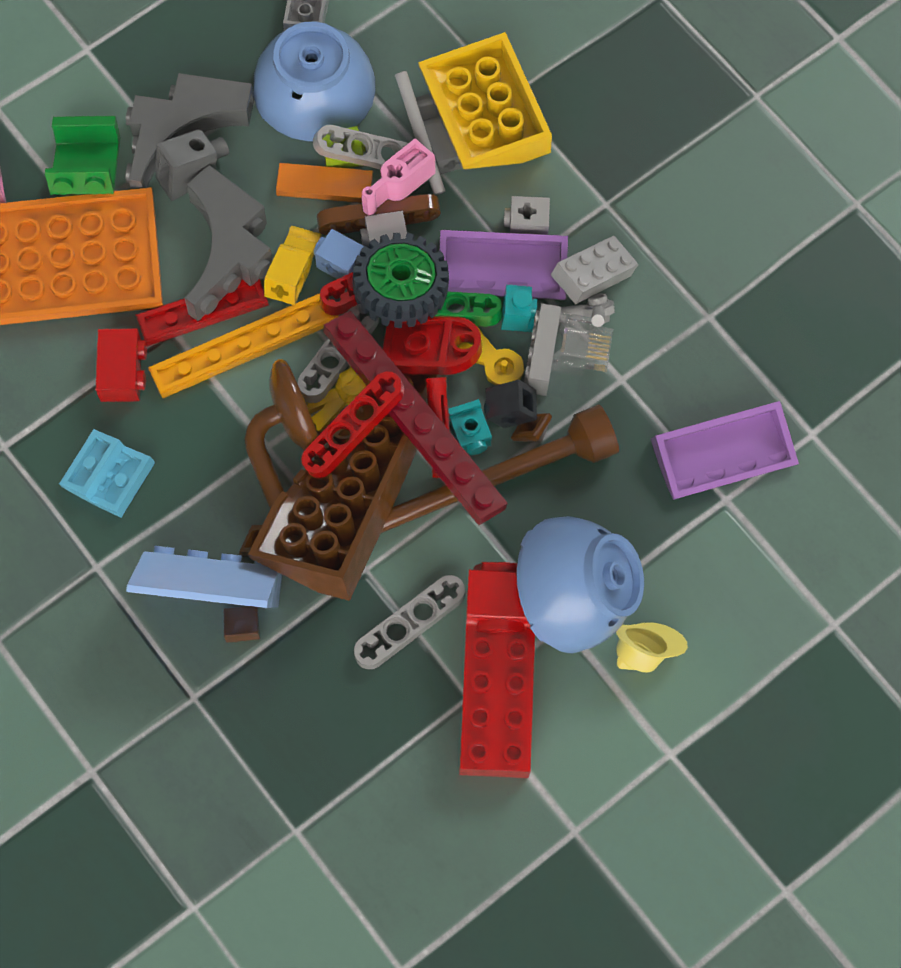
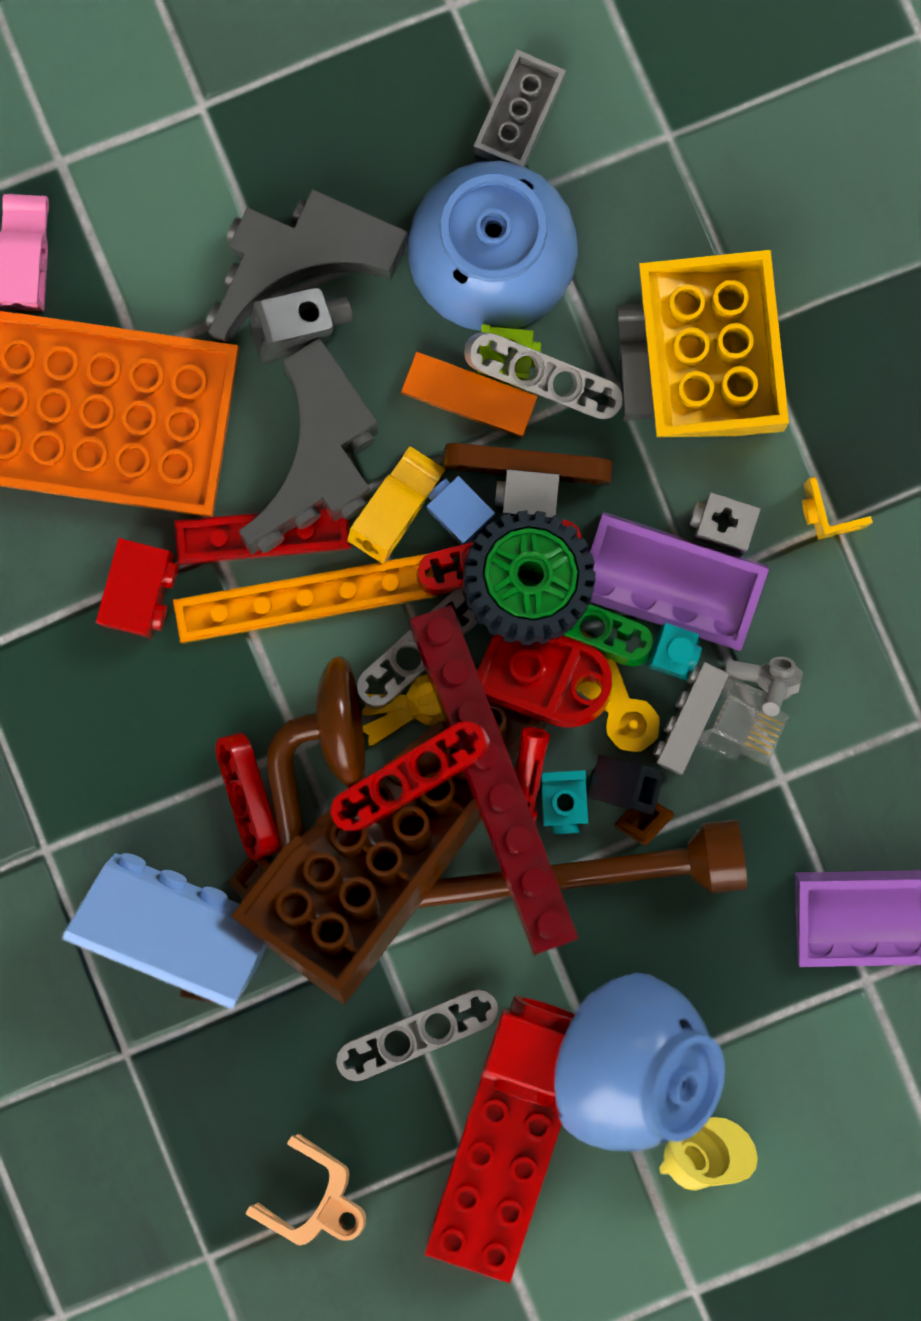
camera: 20 degrees right, 15 degrees up
green panel [45,116,121,195] -> none
medium azure slope [59,429,155,518] -> none
bright pink piece [362,138,435,216] -> none
light grey bar [395,71,446,195] -> none
light grey piece [551,236,639,304] -> none
none -> red beam [215,733,279,860]
none -> light nougat piece [245,1134,366,1245]
none -> yellow bracket [802,477,873,540]

